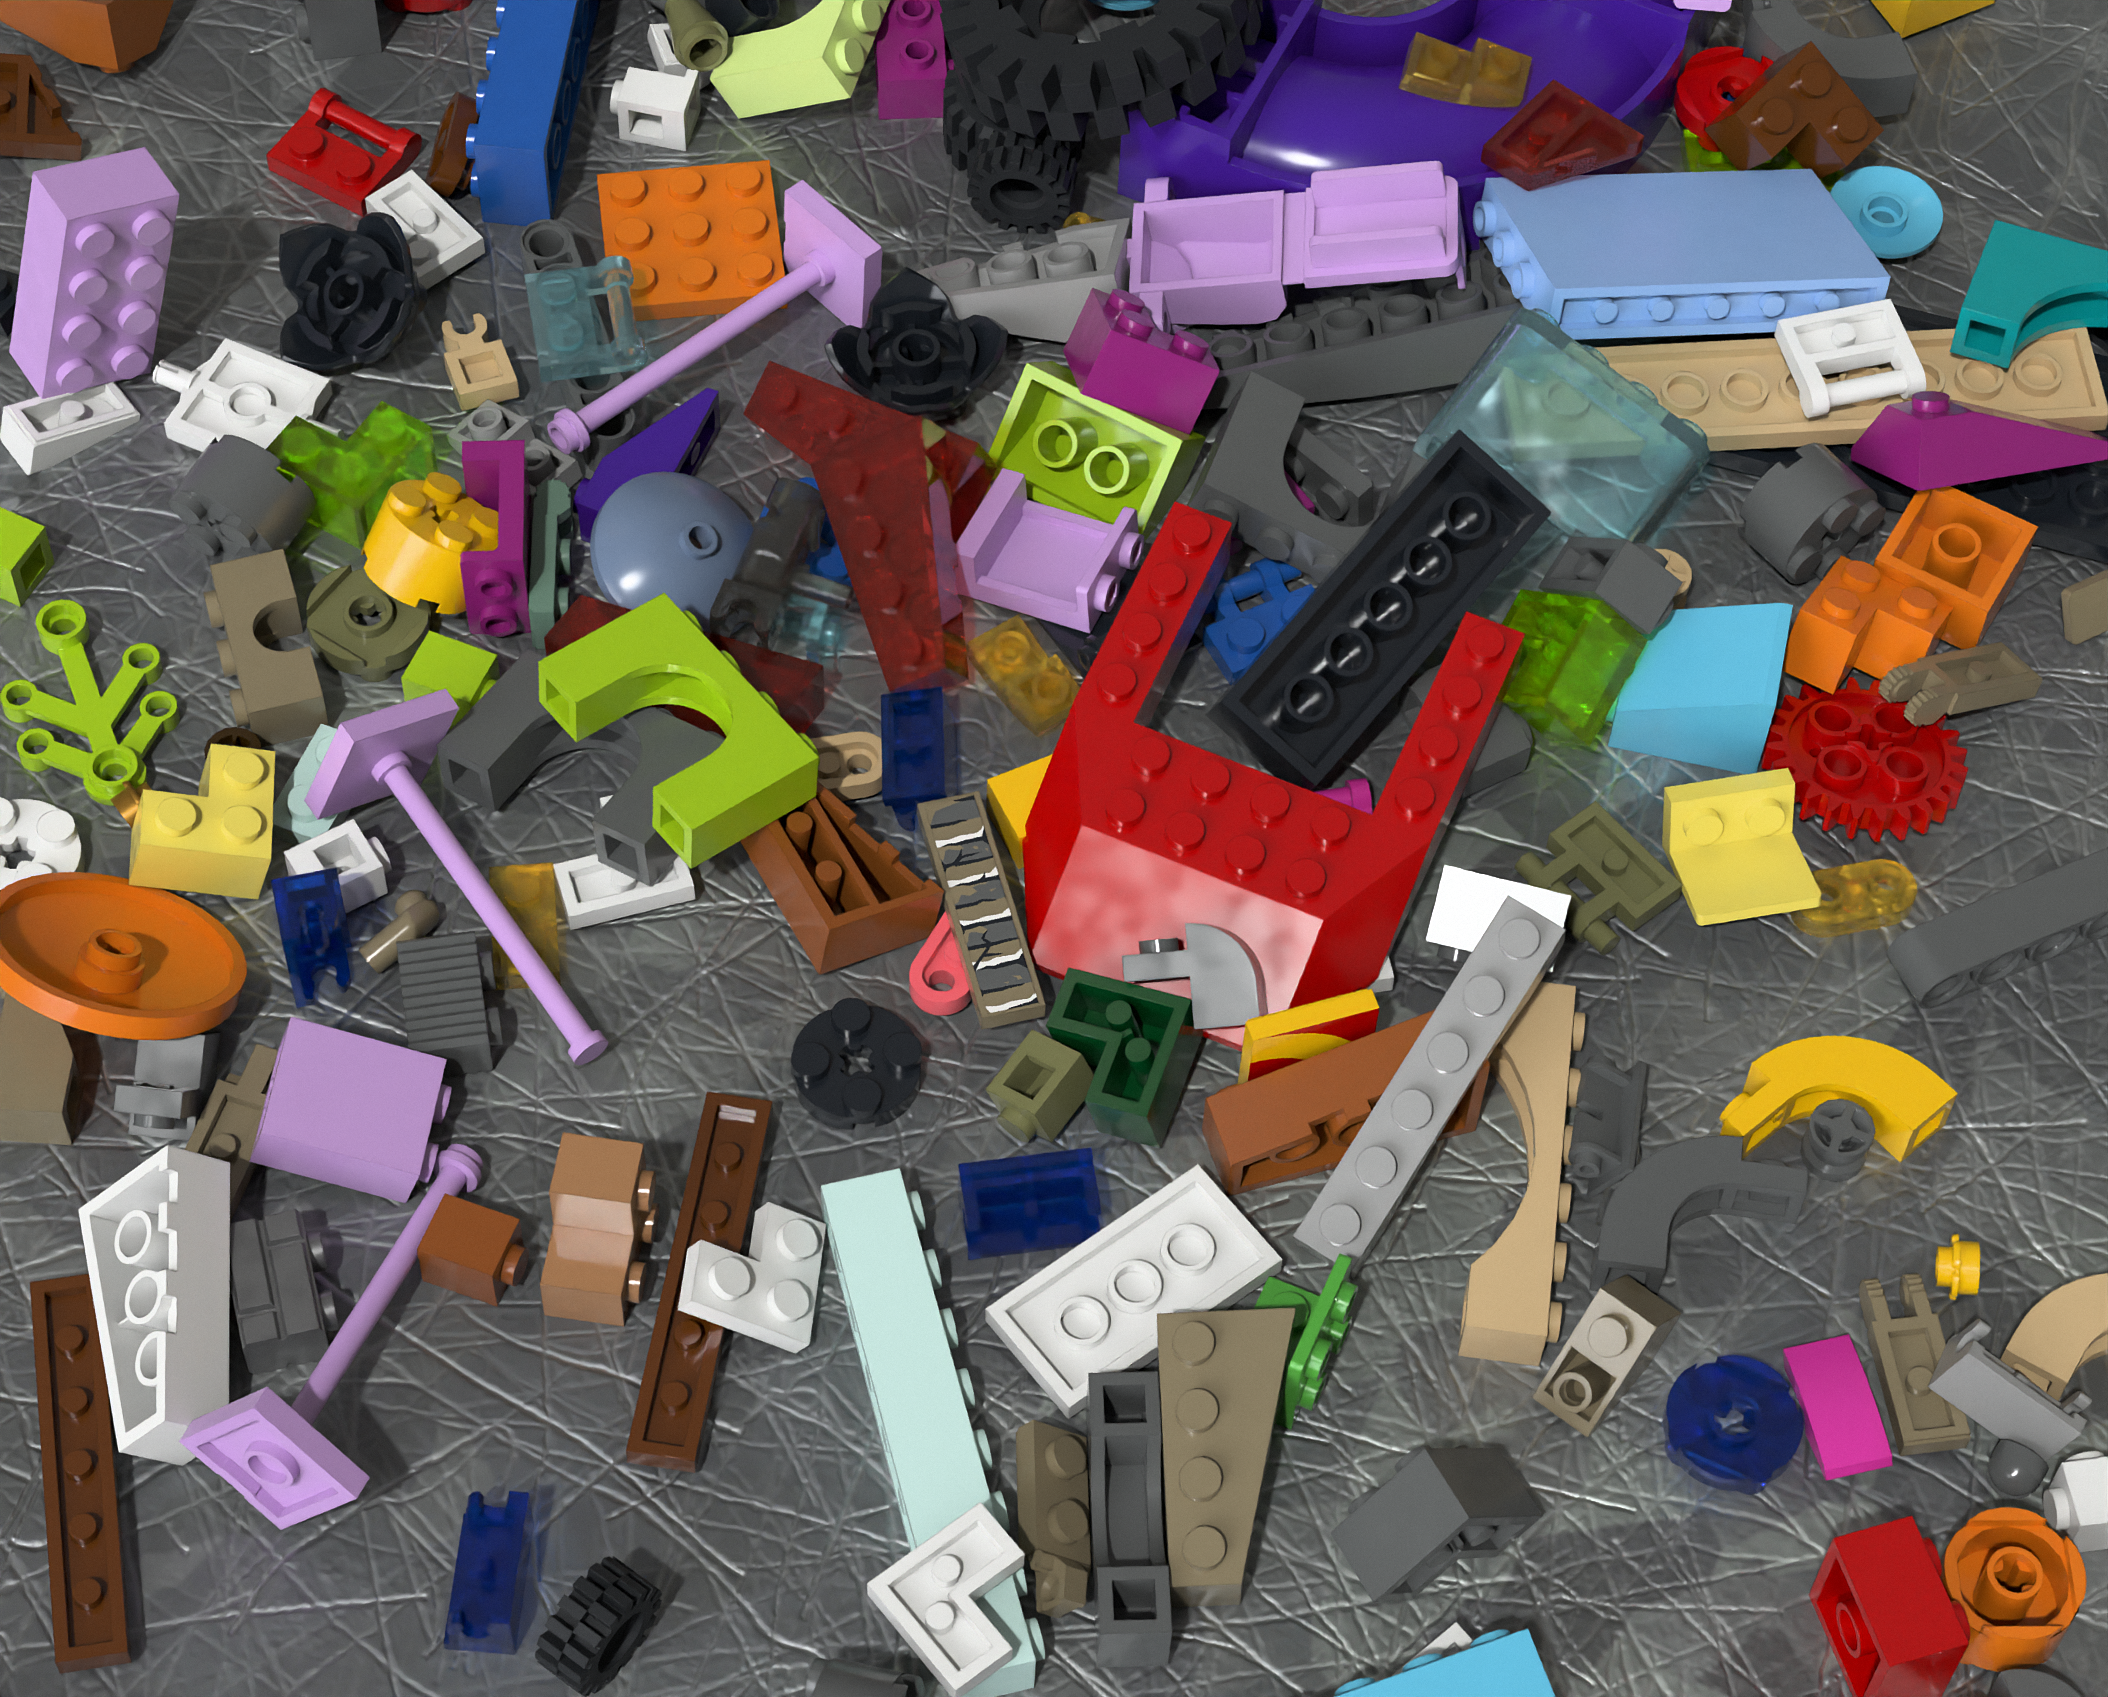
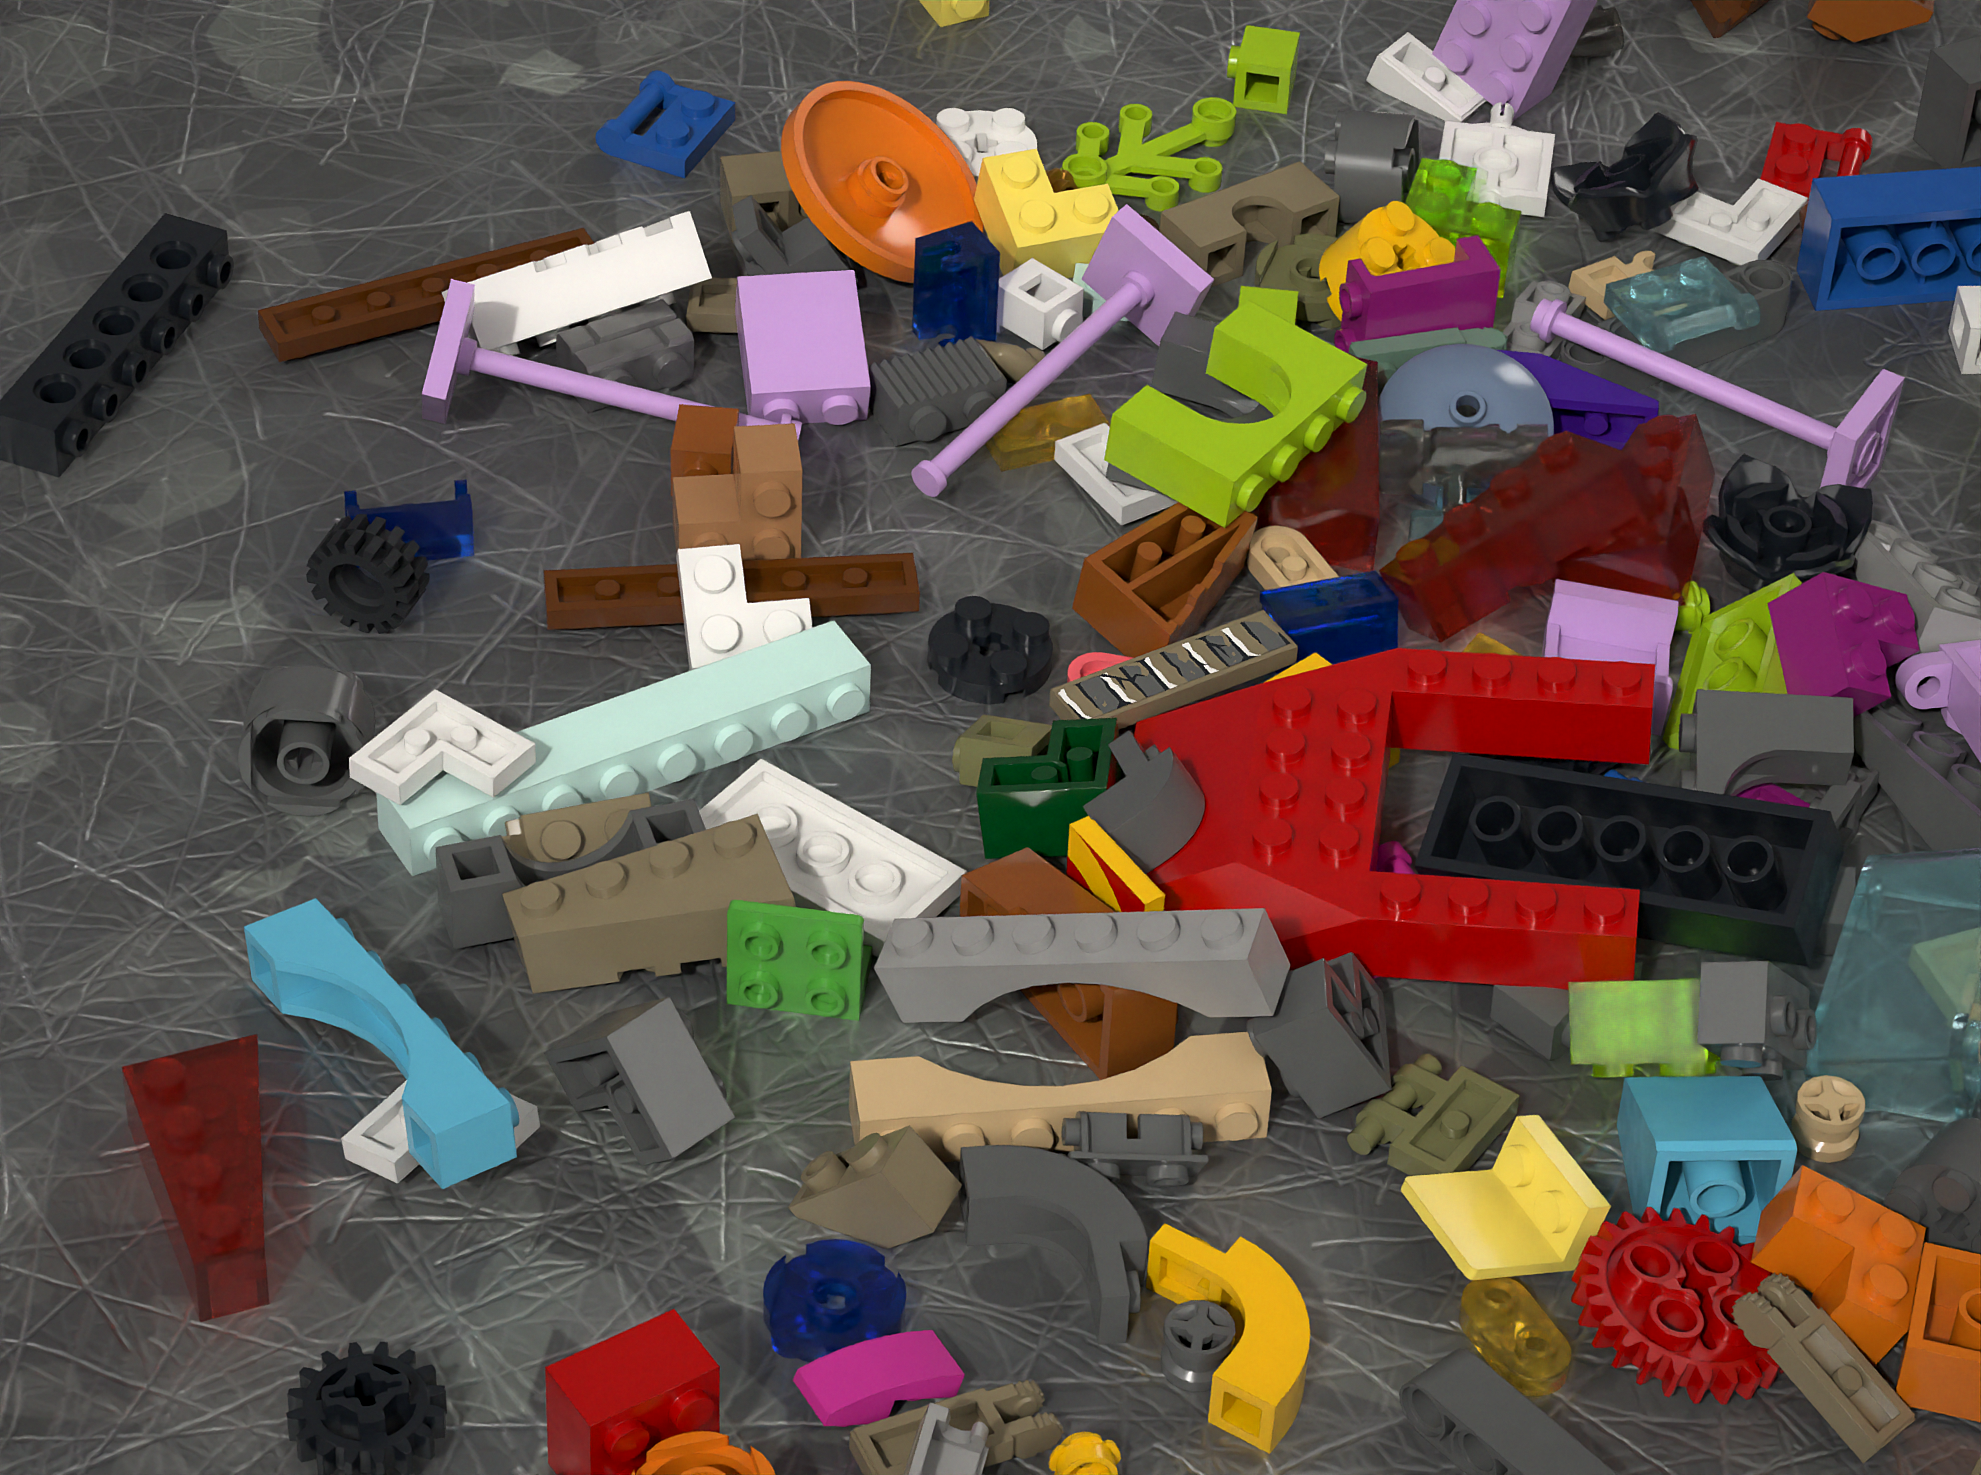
camera: 75 degrees right, 15 degrees down
orange plate [597,160,788,324] -> none
clear blue hinge [958,1147,1101,1260] -> none

